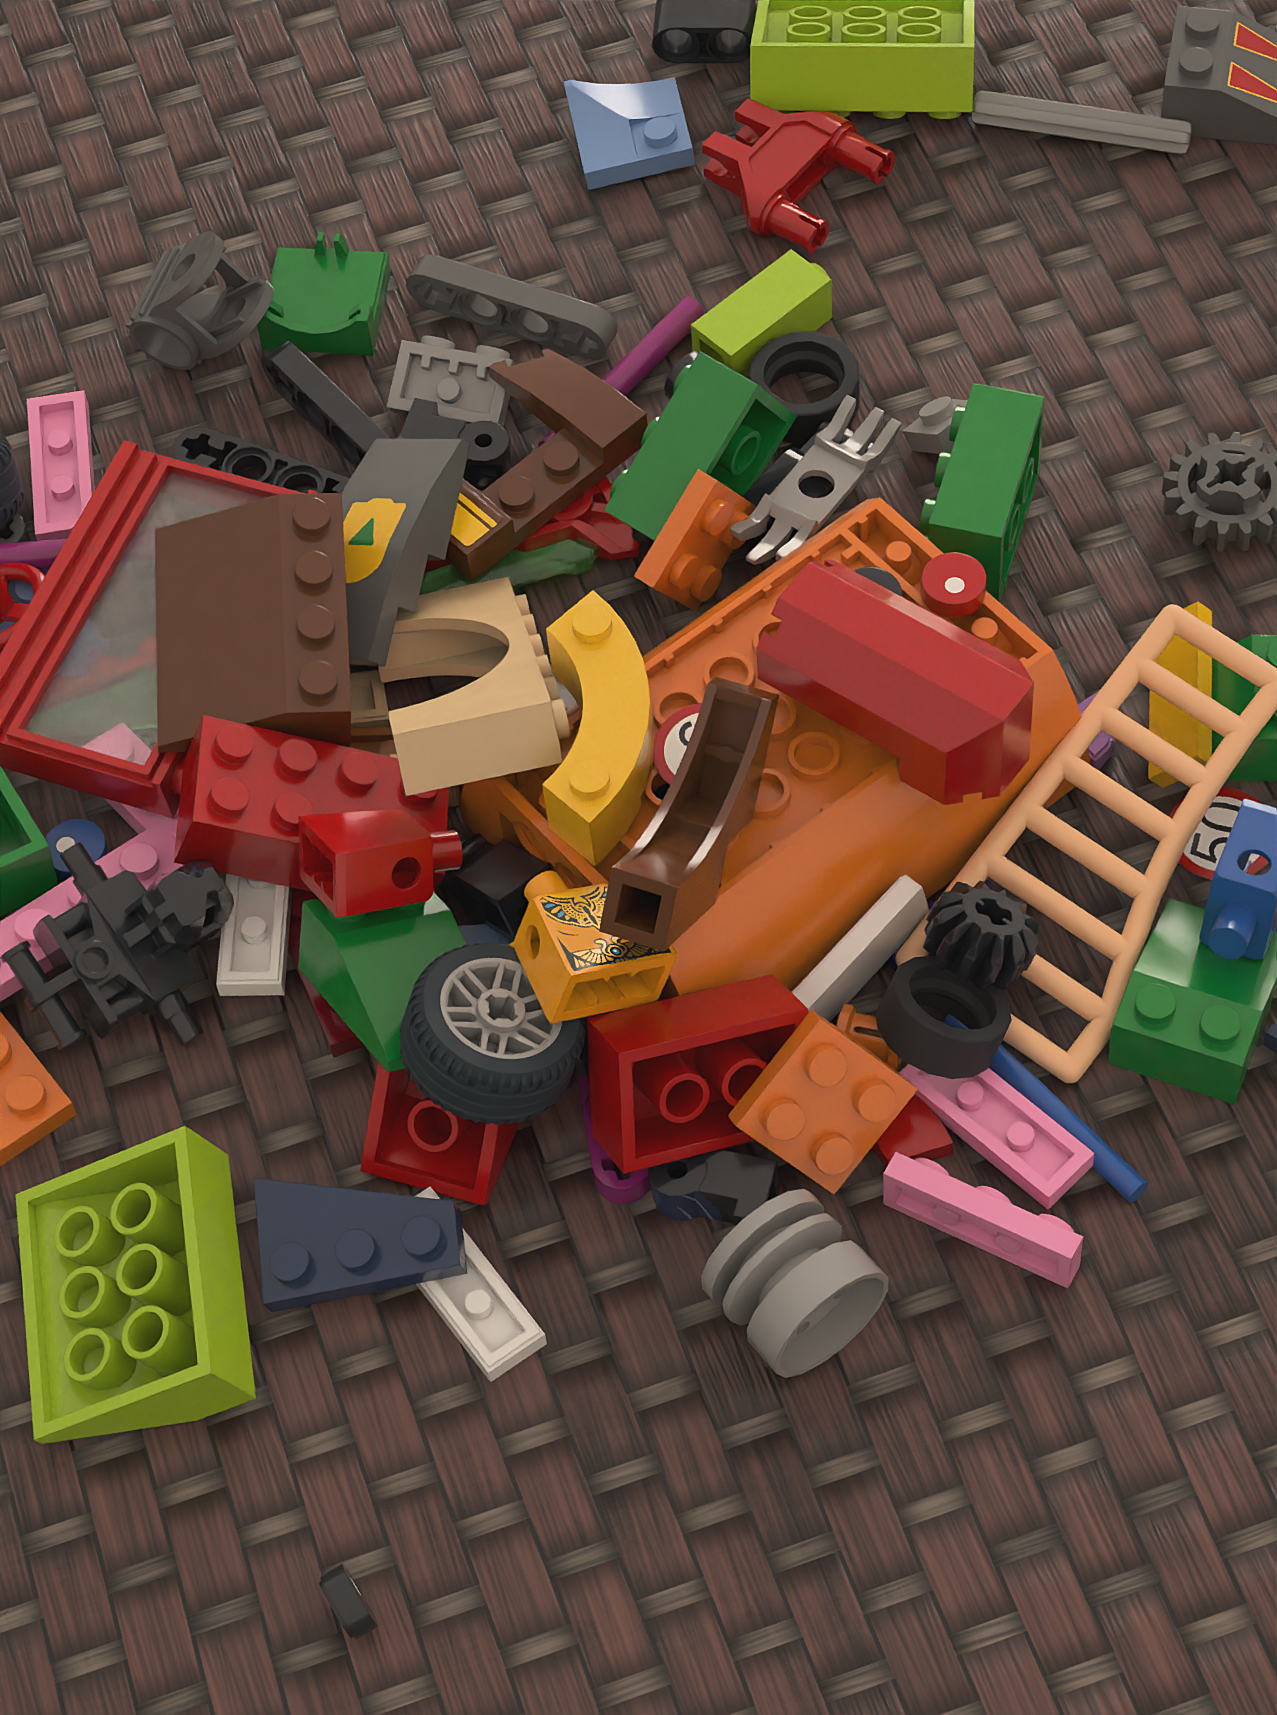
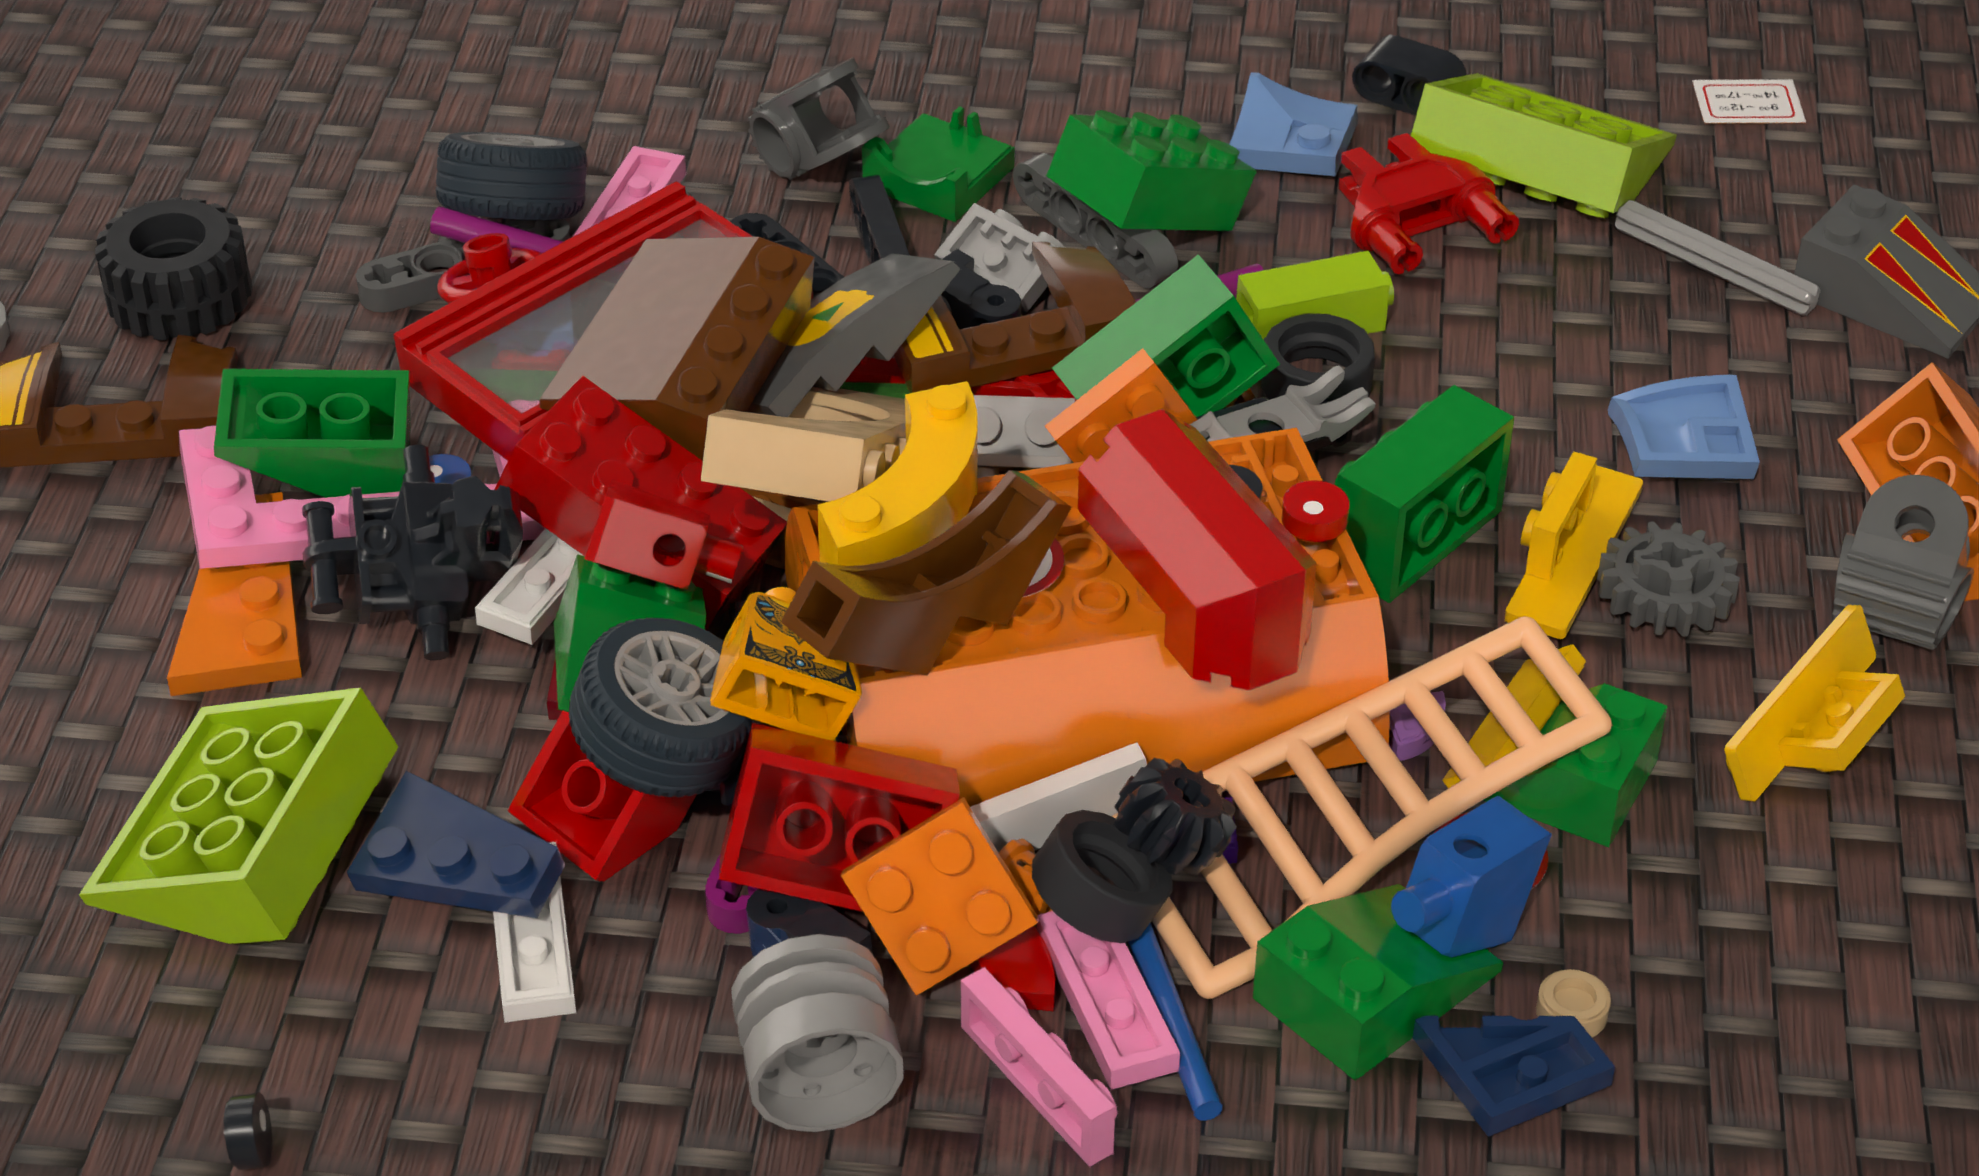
camera: 20 degrees right, 15 degrees down
none -> light grey bracket [973,395,1075,478]
none -> green brick [1046,110,1257,231]
none -> yellow bracket [1505,451,1643,639]
none -> medium blue plate [1608,375,1760,479]

